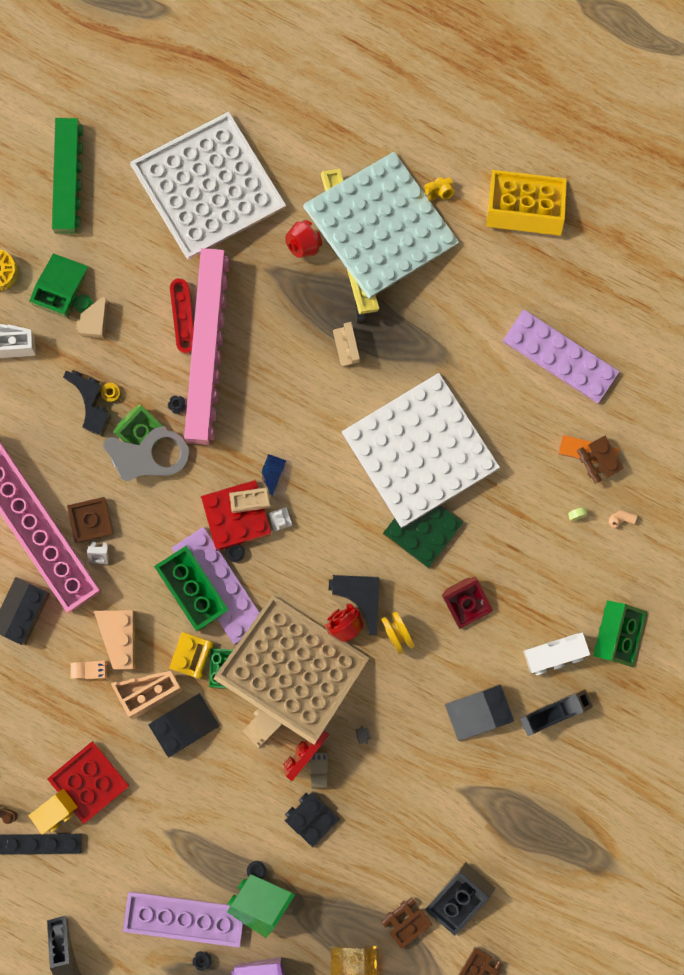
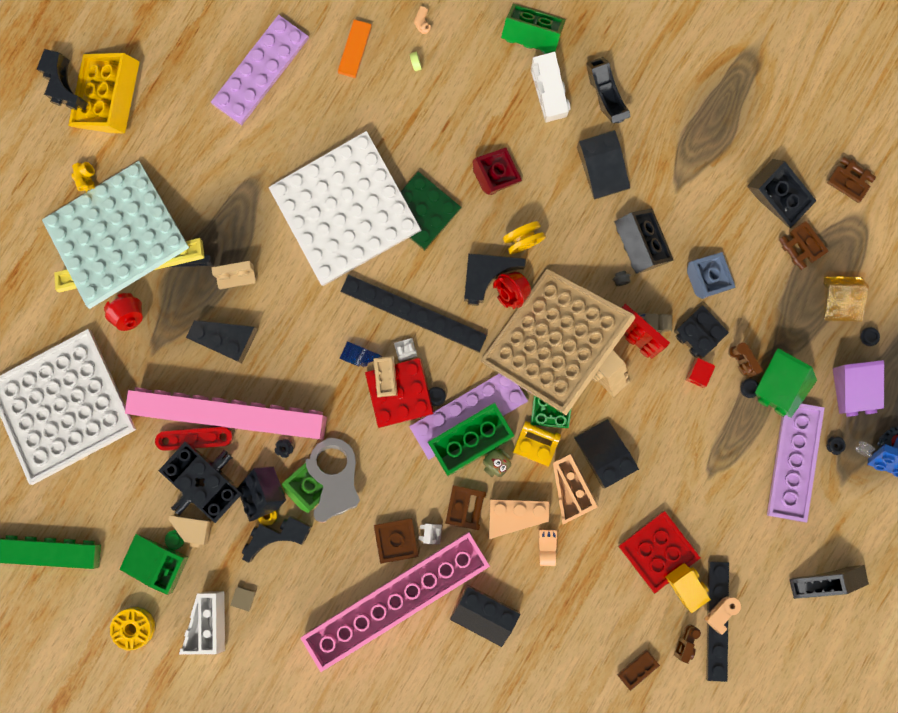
camera: 85 degrees left, 0 degrees up
reddish brown plate [577,435,624,484] -> none
none -> black arch [36,49,88,110]
none -> black slope [158,442,242,523]
none -> black wedge [186,320,258,364]
none -> dark tan tile [230,586,256,611]
none -> black slope [237,466,286,522]
none -> black plate [340,274,487,353]
none -> reddish brown plate [445,485,487,530]
none -> olive head [483,448,511,477]
none -> black slope [614,208,674,274]
none -> red panel [686,358,715,388]
none -> sand blue slope [687,252,736,299]
none -> light nougat leg [704,596,741,635]
none -> reddish brown plate [728,343,763,378]

